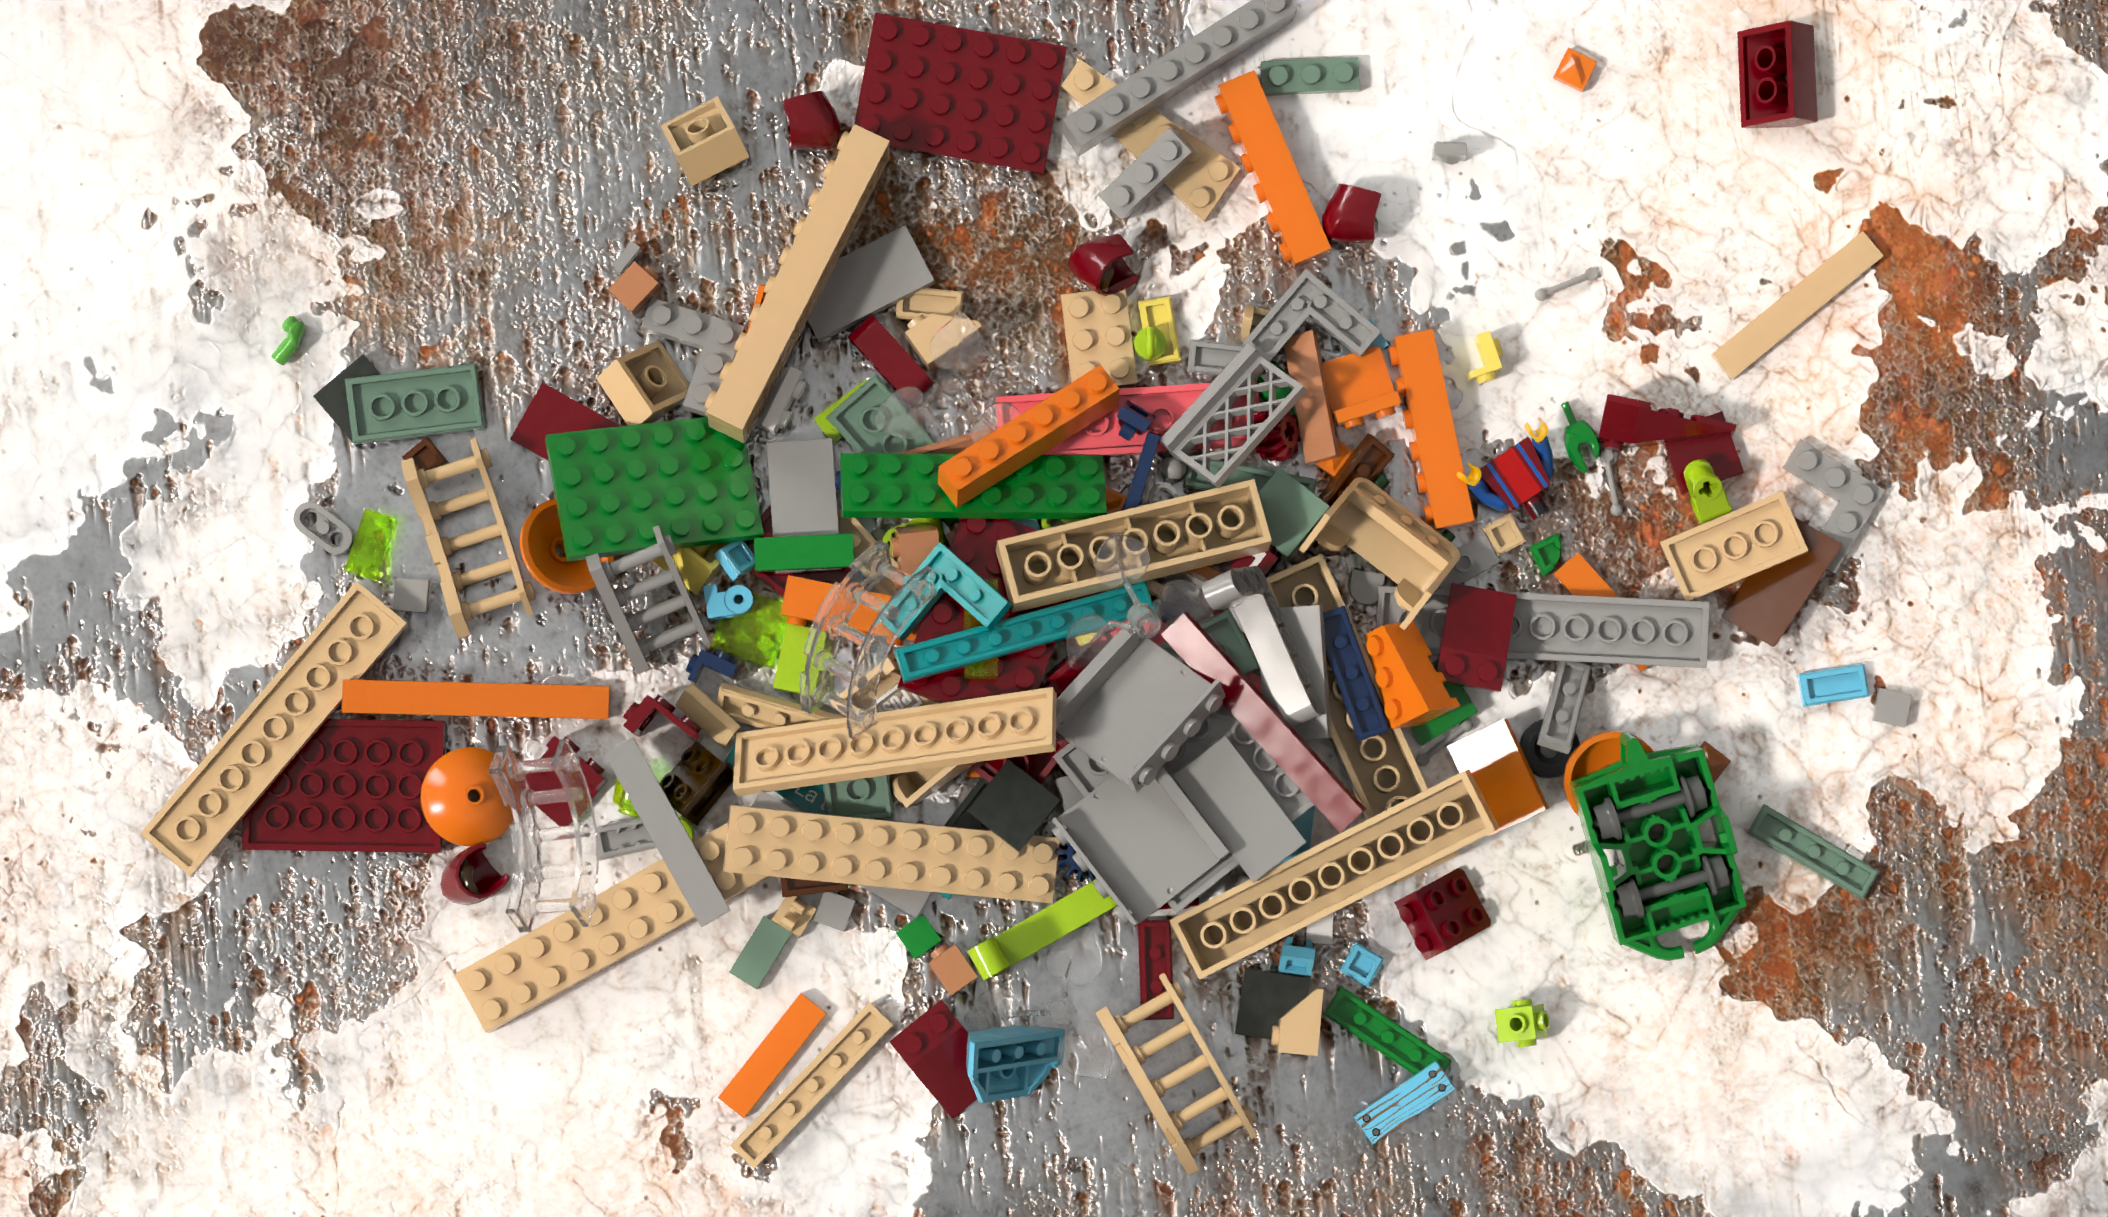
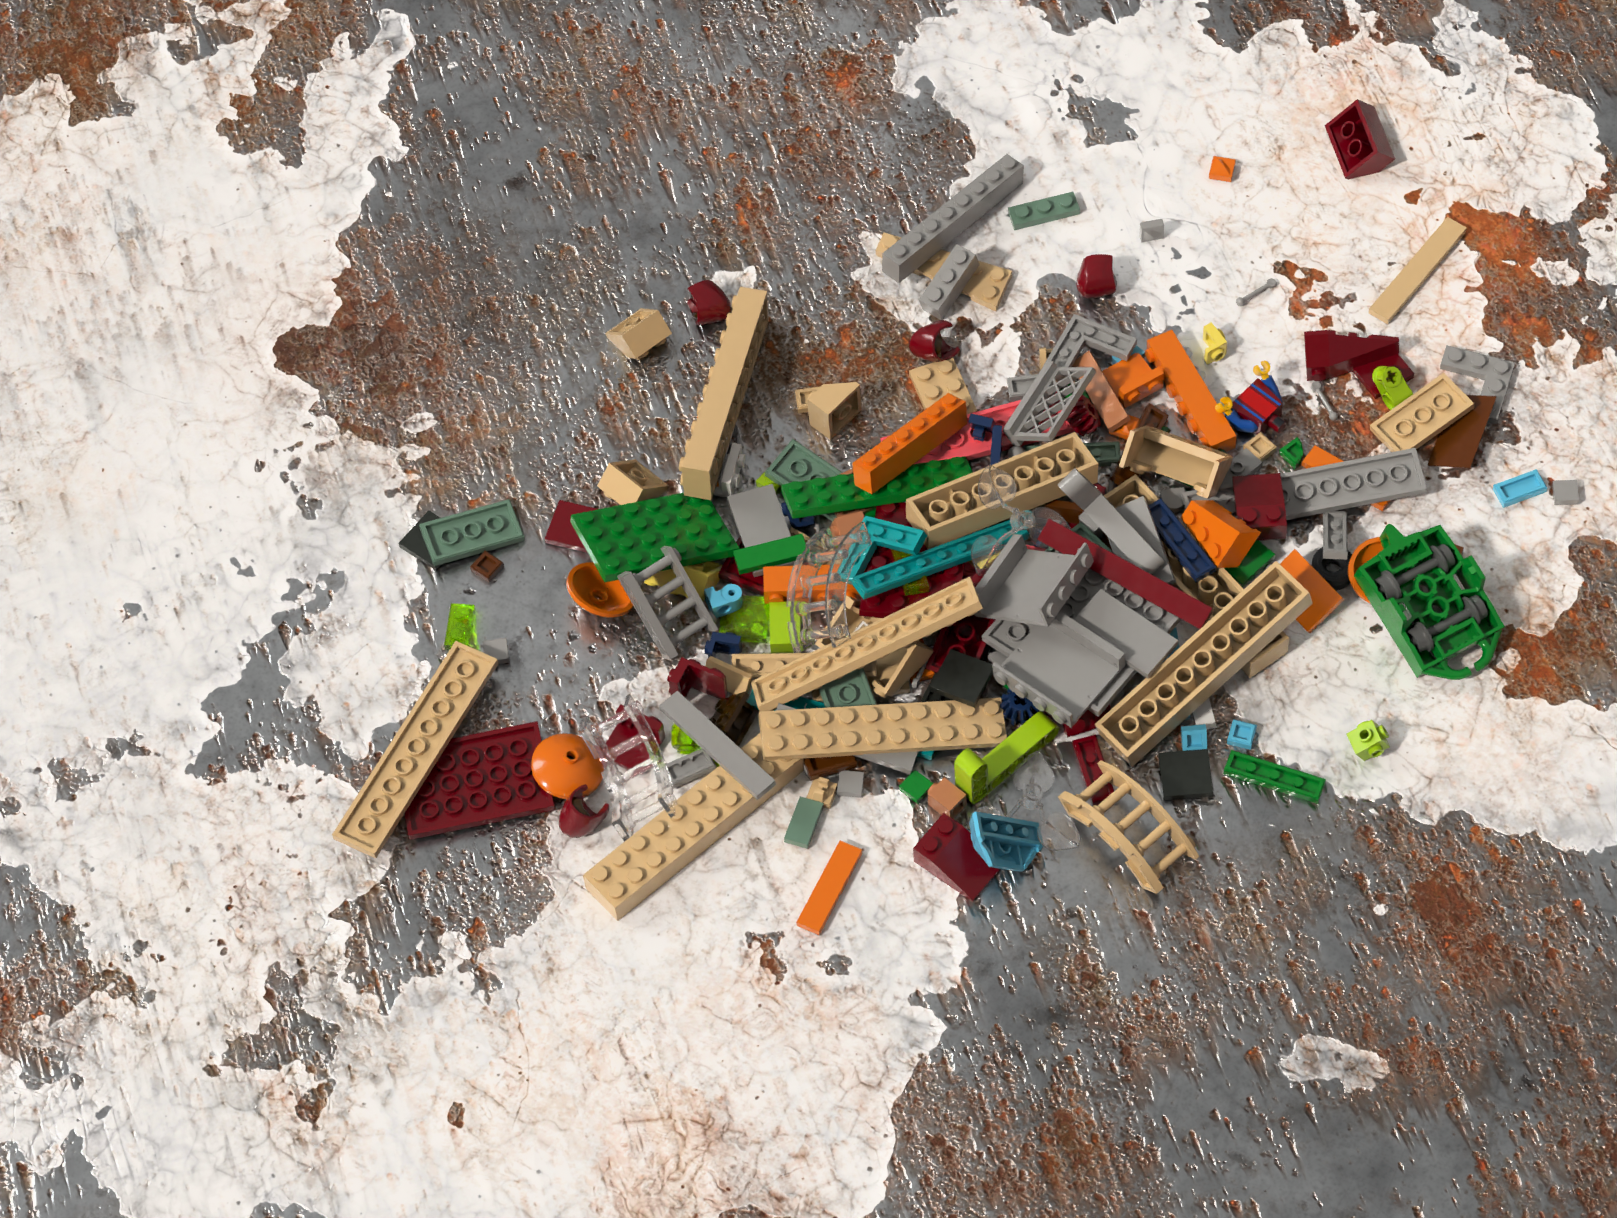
camera: 10 degrees left, 25 degrees down
bright green arm [271,316,306,365] -> none
light grey plate [293,502,354,555] -> none
orange tile [342,679,609,719] -> none
tan fence [400,437,536,639] -> none
nougat brick [608,261,661,316] -> none
light grey tile [612,241,644,276] -> none
light grey plate [641,297,745,417] -> none
medium azure tile [714,541,755,581] -> none
tan plate [730,1002,893,1169] -> none
light grey tile [808,225,935,342] -> none
dark red beam [847,315,935,406] -> none
dark red plate [854,13,1067,175] -> none
clear plant [874,311,1021,443] -> none
lime tile [1134,327,1167,361] -> none
light yellow tile [1138,296,1181,367] -> none
orange brick [1214,70,1331,269] -> none
sand green tile [1258,467,1330,559] -> none
tan slope [1271,989,1324,1056] -> none
medium azure tile [1354,1060,1455,1144] -> none
dark red bracket [1394,868,1491,961] -> none
green hand [1561,401,1600,473] -> none
sand green tile [1747,804,1880,900] -> none

